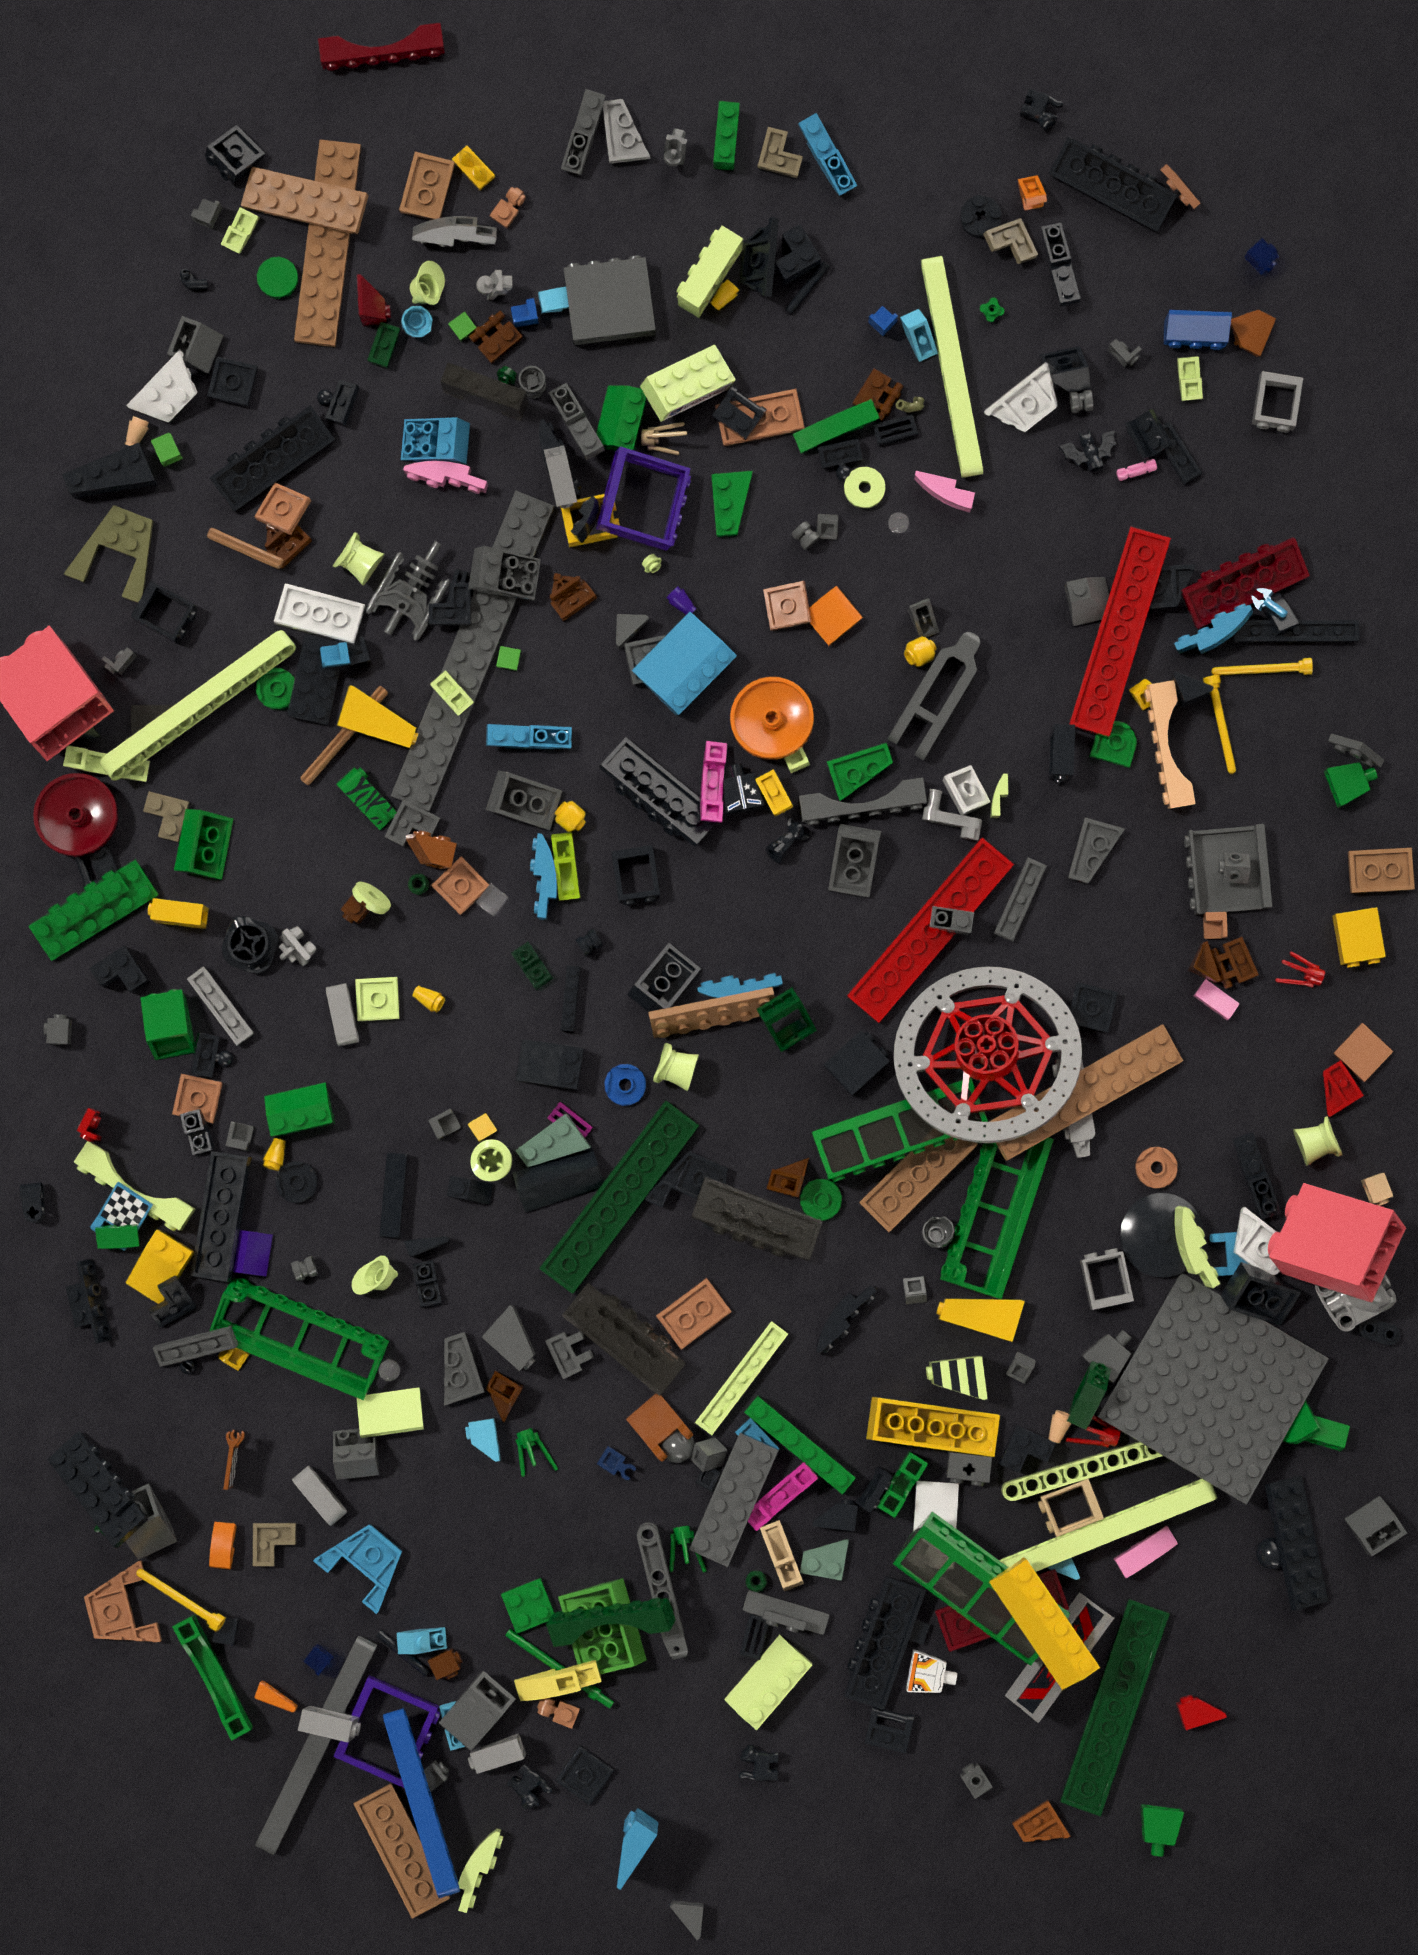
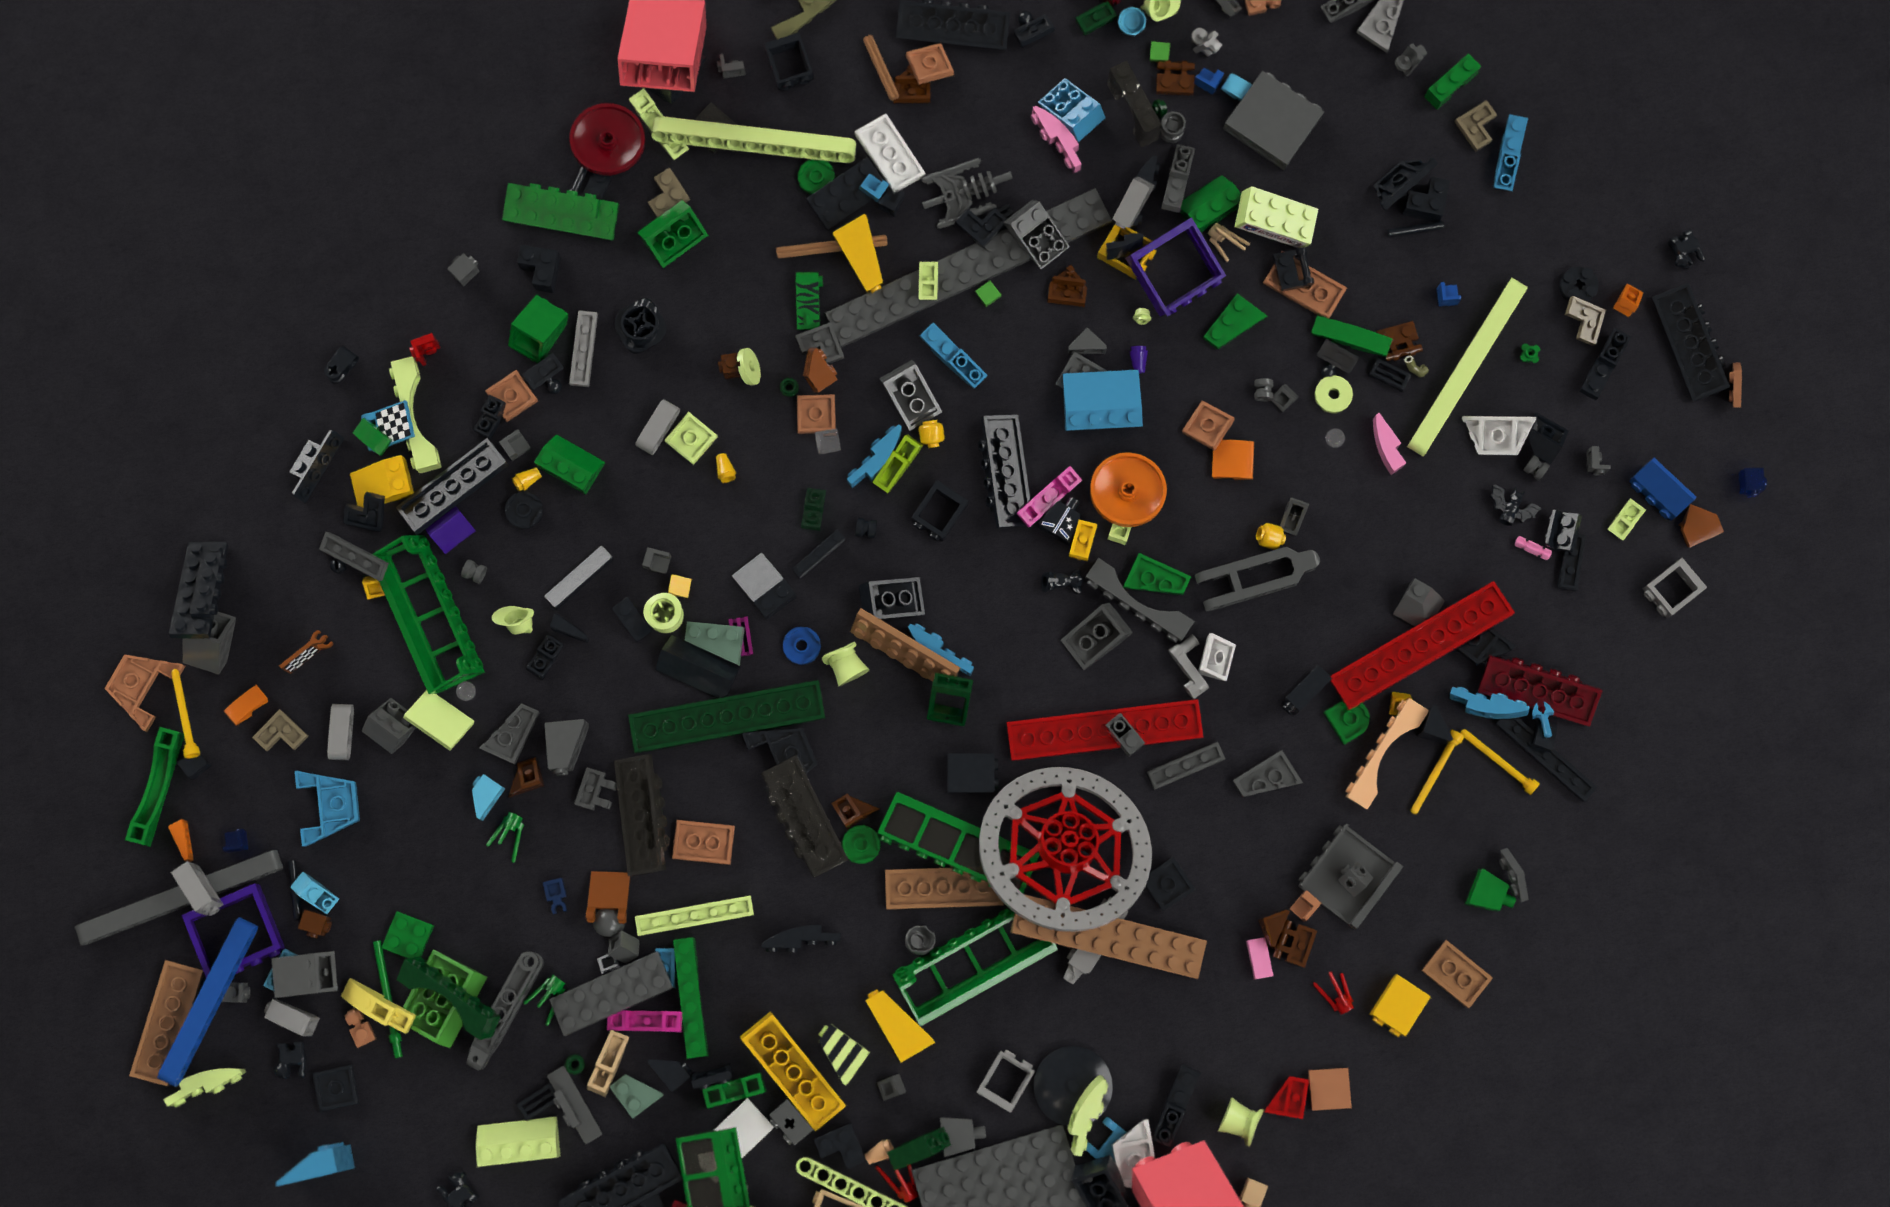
camera: 40 degrees right, 5 degrees down
yellow brick [148,898,209,929] -> none
light grey hips [279,926,316,966] -> none
yellowish green hat [333,532,385,586] -> none
yellowish green brick [676,226,743,318] -> none
yellow cone [710,279,739,310] -> none
medium azure slope [900,309,938,362] -> none
dark grey slope [903,1276,927,1304] -> none
yellowish green slope [990,774,1008,818] -> none
nougat tile [1135,1147,1177,1189] -> none

